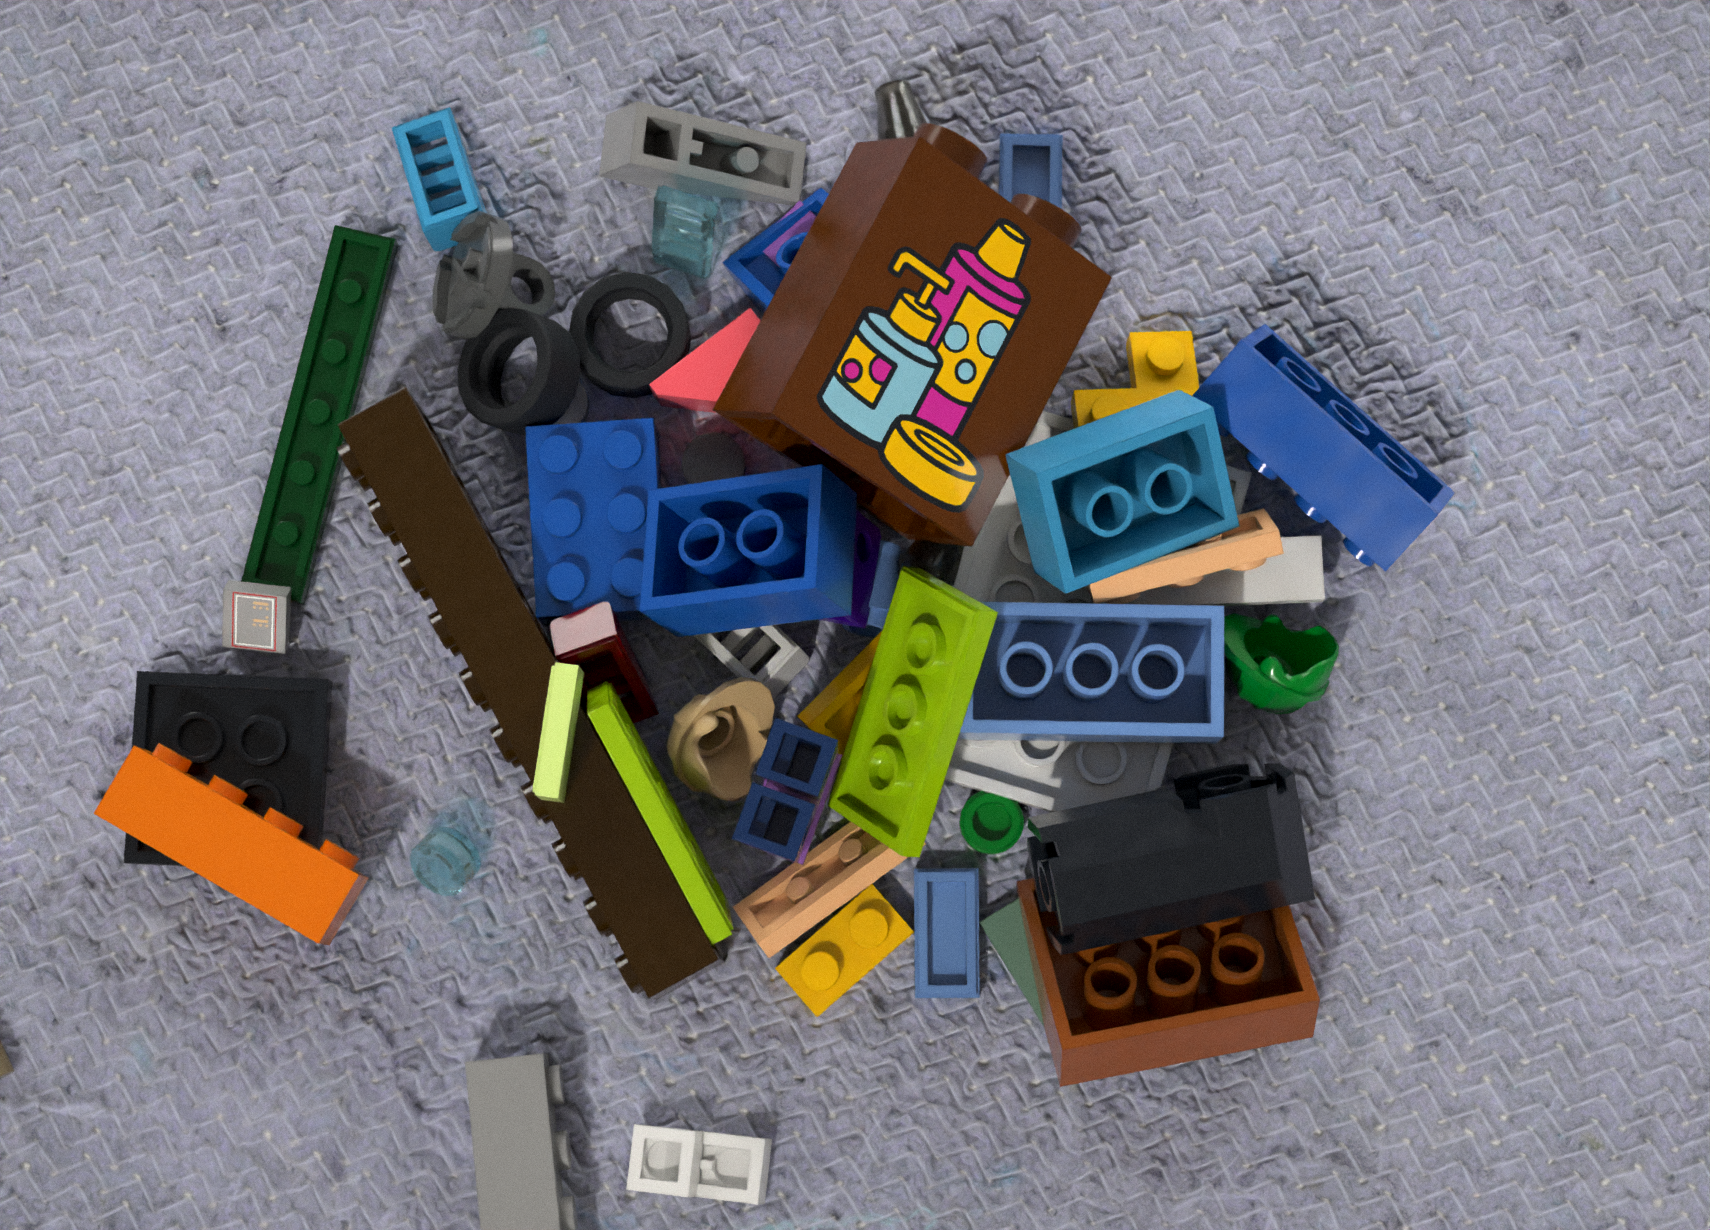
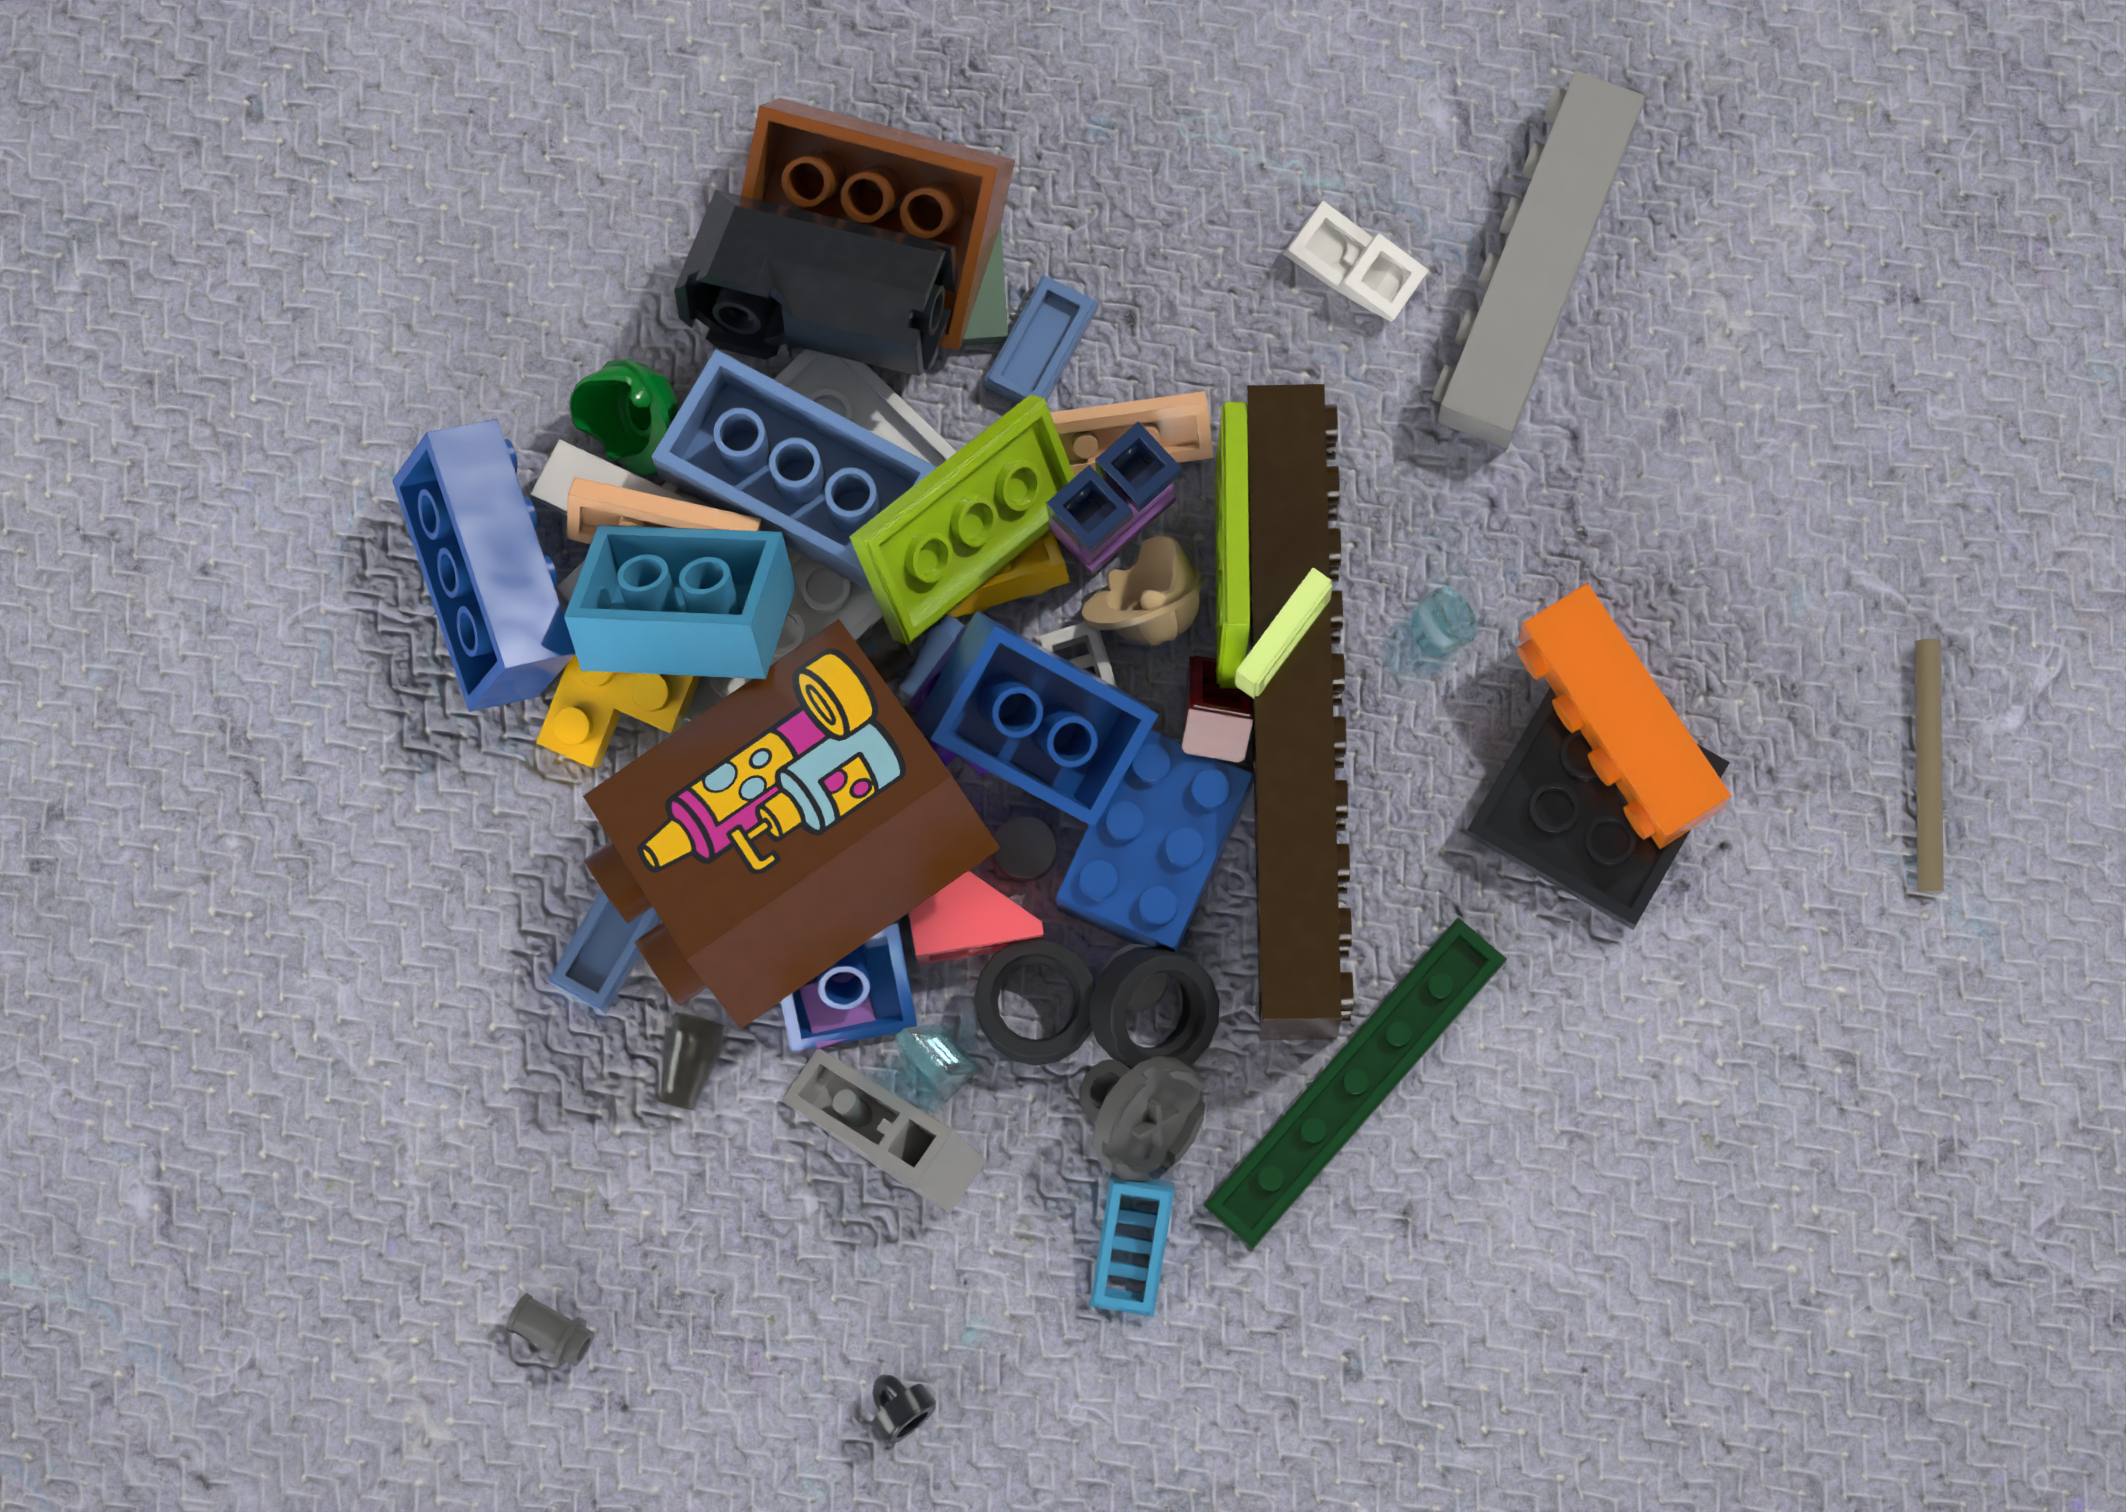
camera: 150 degrees left, 5 degrees down
light grey tile [222,580,292,654] -> none
yellow plate [775,884,914,1017] -> none
green tile [959,791,1024,855] -> none

